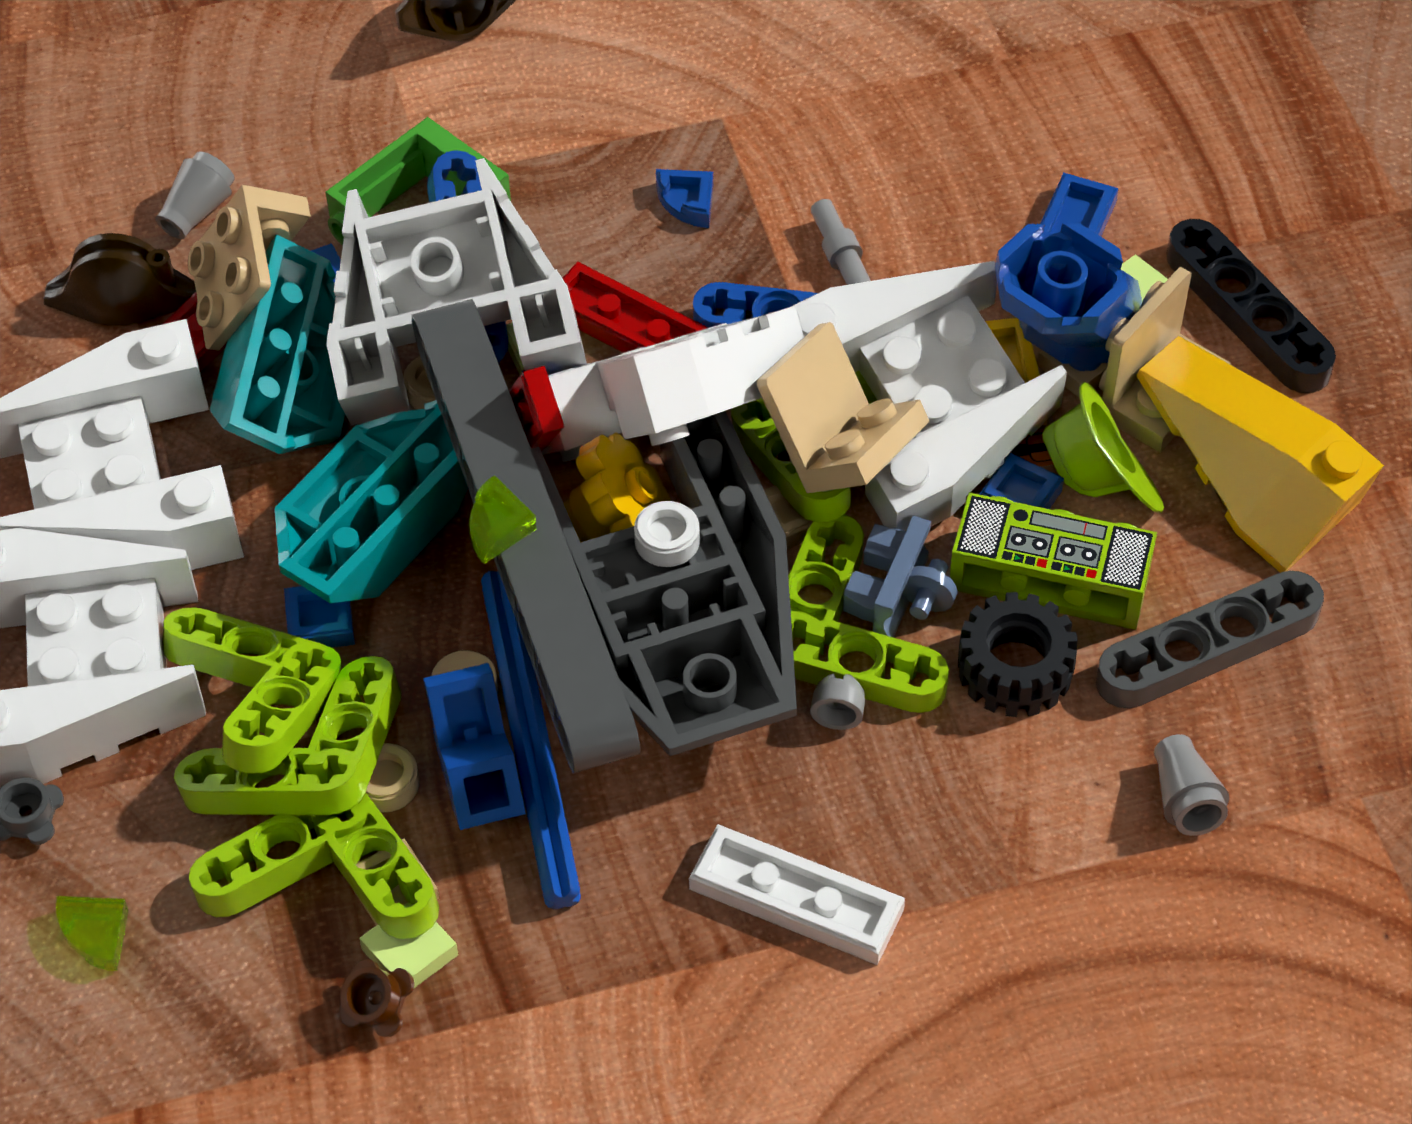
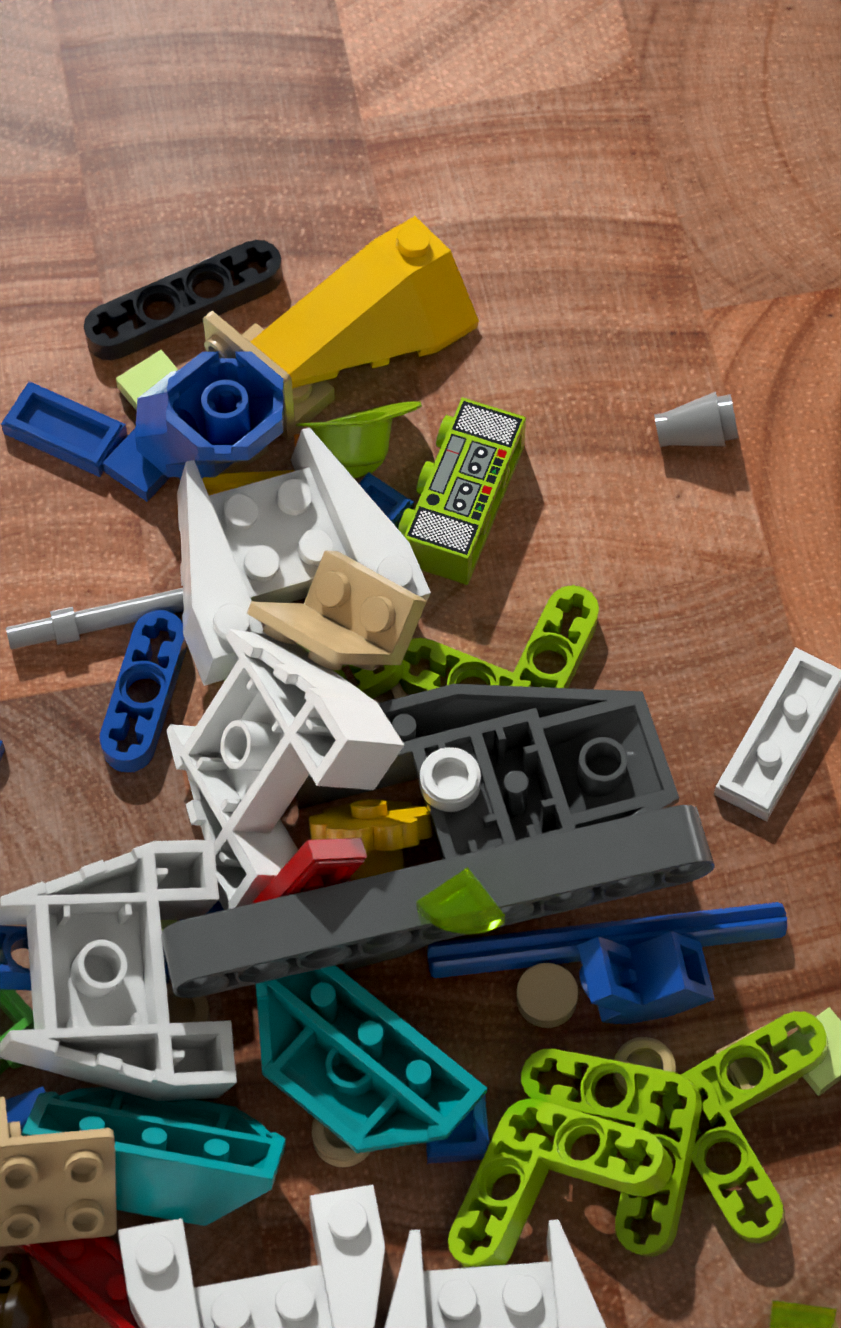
camera: 85 degrees left, 10 degrees up
red tile [563,261,708,353] -> none
light grey hinge [810,674,865,730] -> none
sand blue hips [843,515,958,638] -> none
black tyre [958,592,1078,717] -> none
dark grey beam [1096,571,1324,708] -> none

